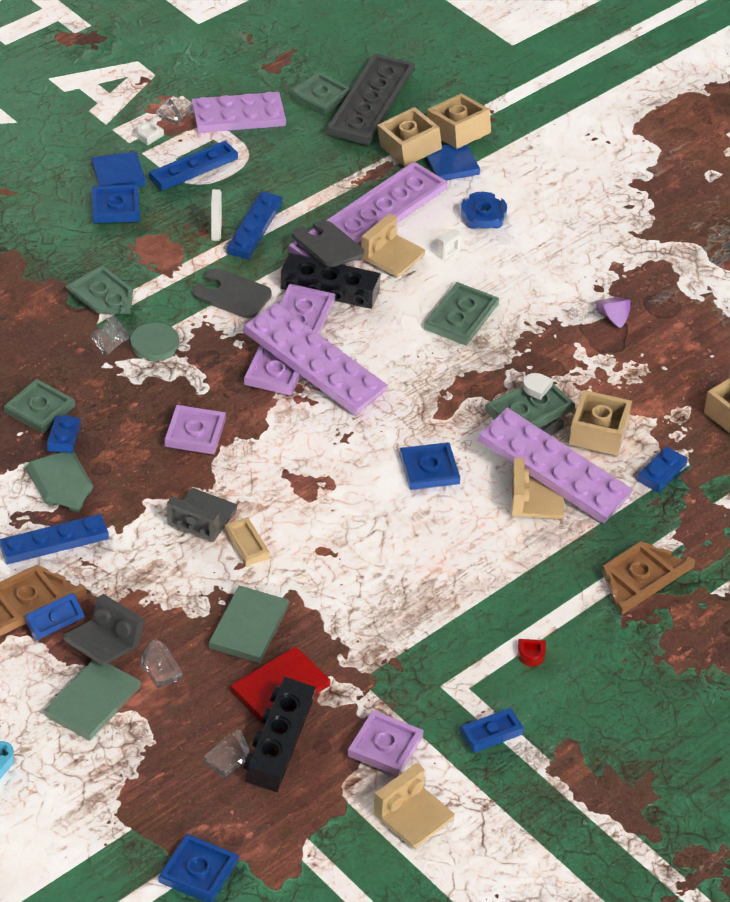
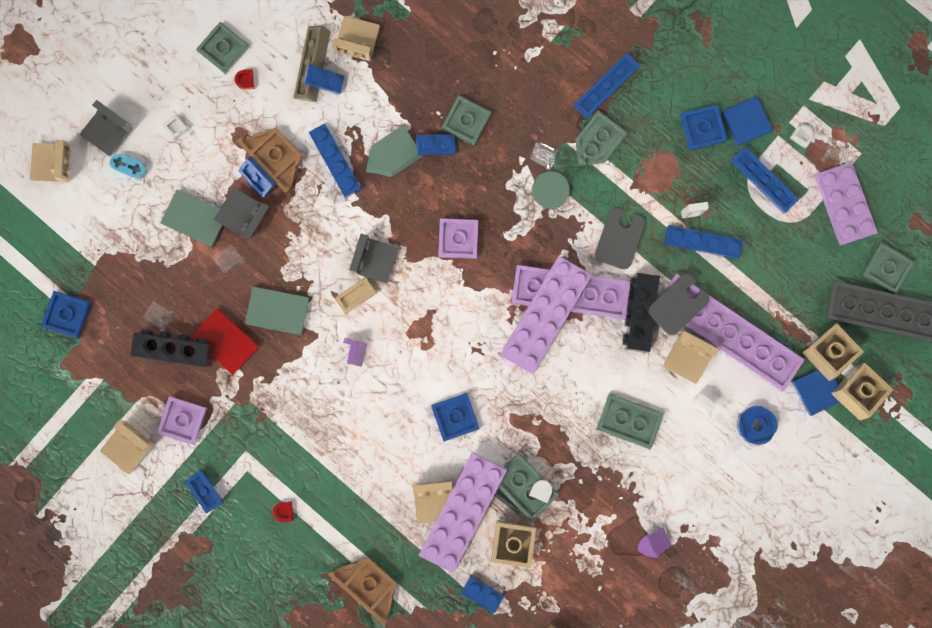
camera: 80 degrees right, 40 degrees up
none -> medium lavender tile [343,338,367,367]
none -> blue plate [573,53,640,119]

